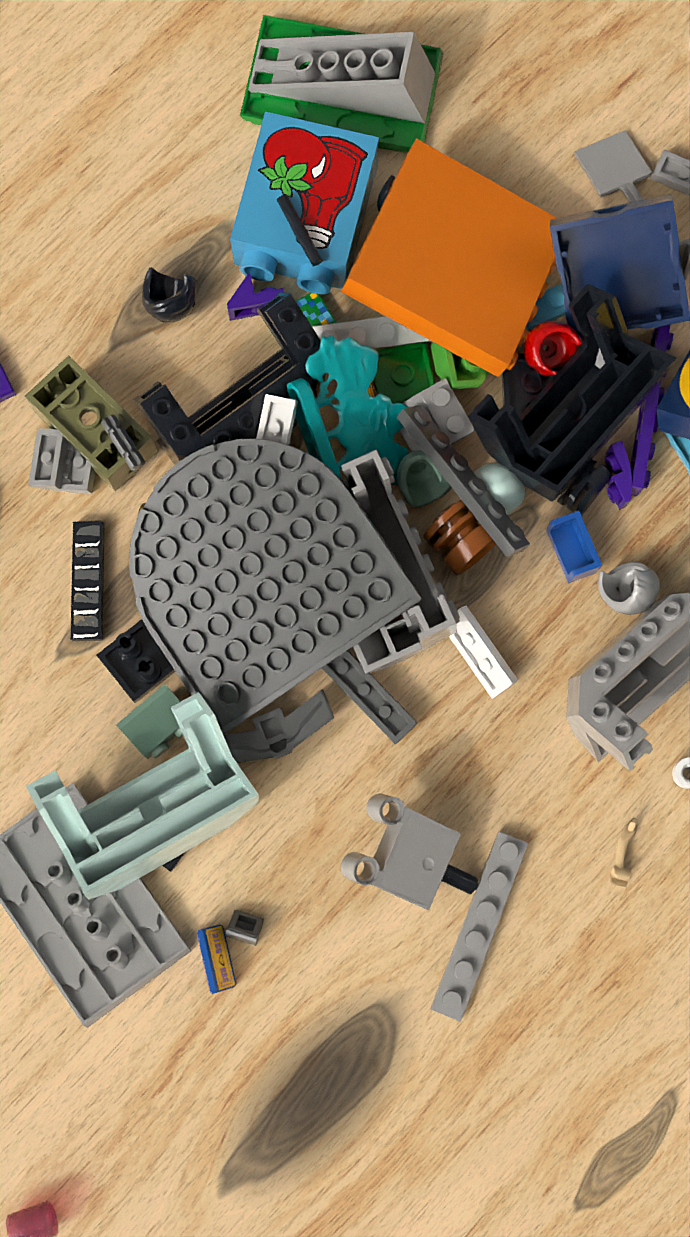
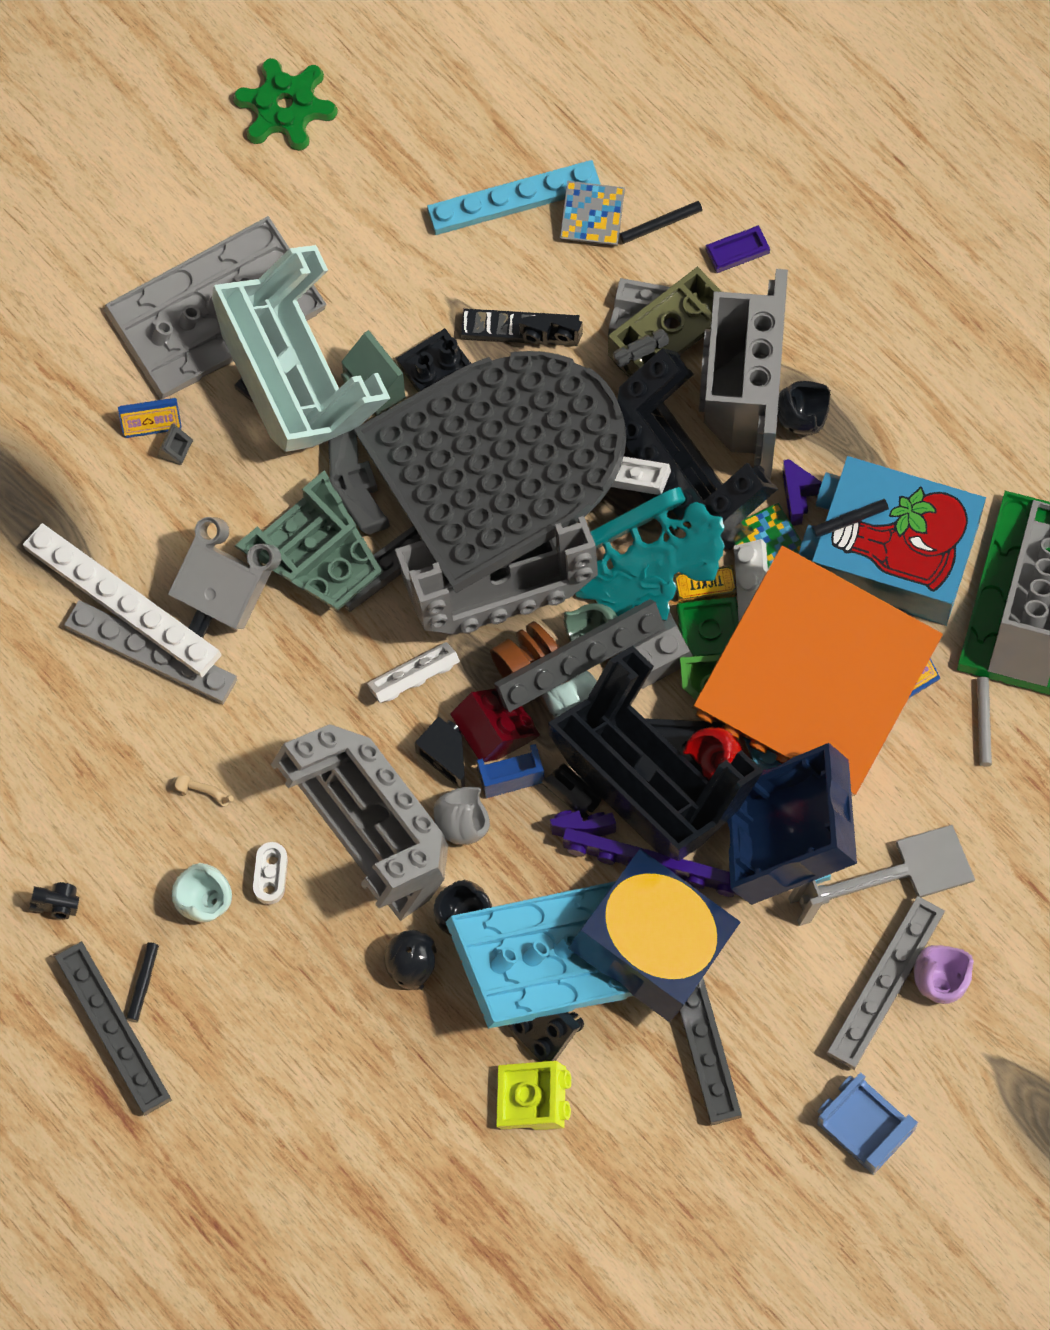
camera: 100 degrees right, 10 degrees down
none -> white plate [23,523,222,677]
none -> sand green wedge [235,470,382,611]
none -> black slope [415,717,465,788]
none -> dark red slope [450,688,540,762]
none -> black slope [519,315,583,345]
none -> light grey wedge [699,269,788,481]
none -> light grey bar [977,677,992,767]

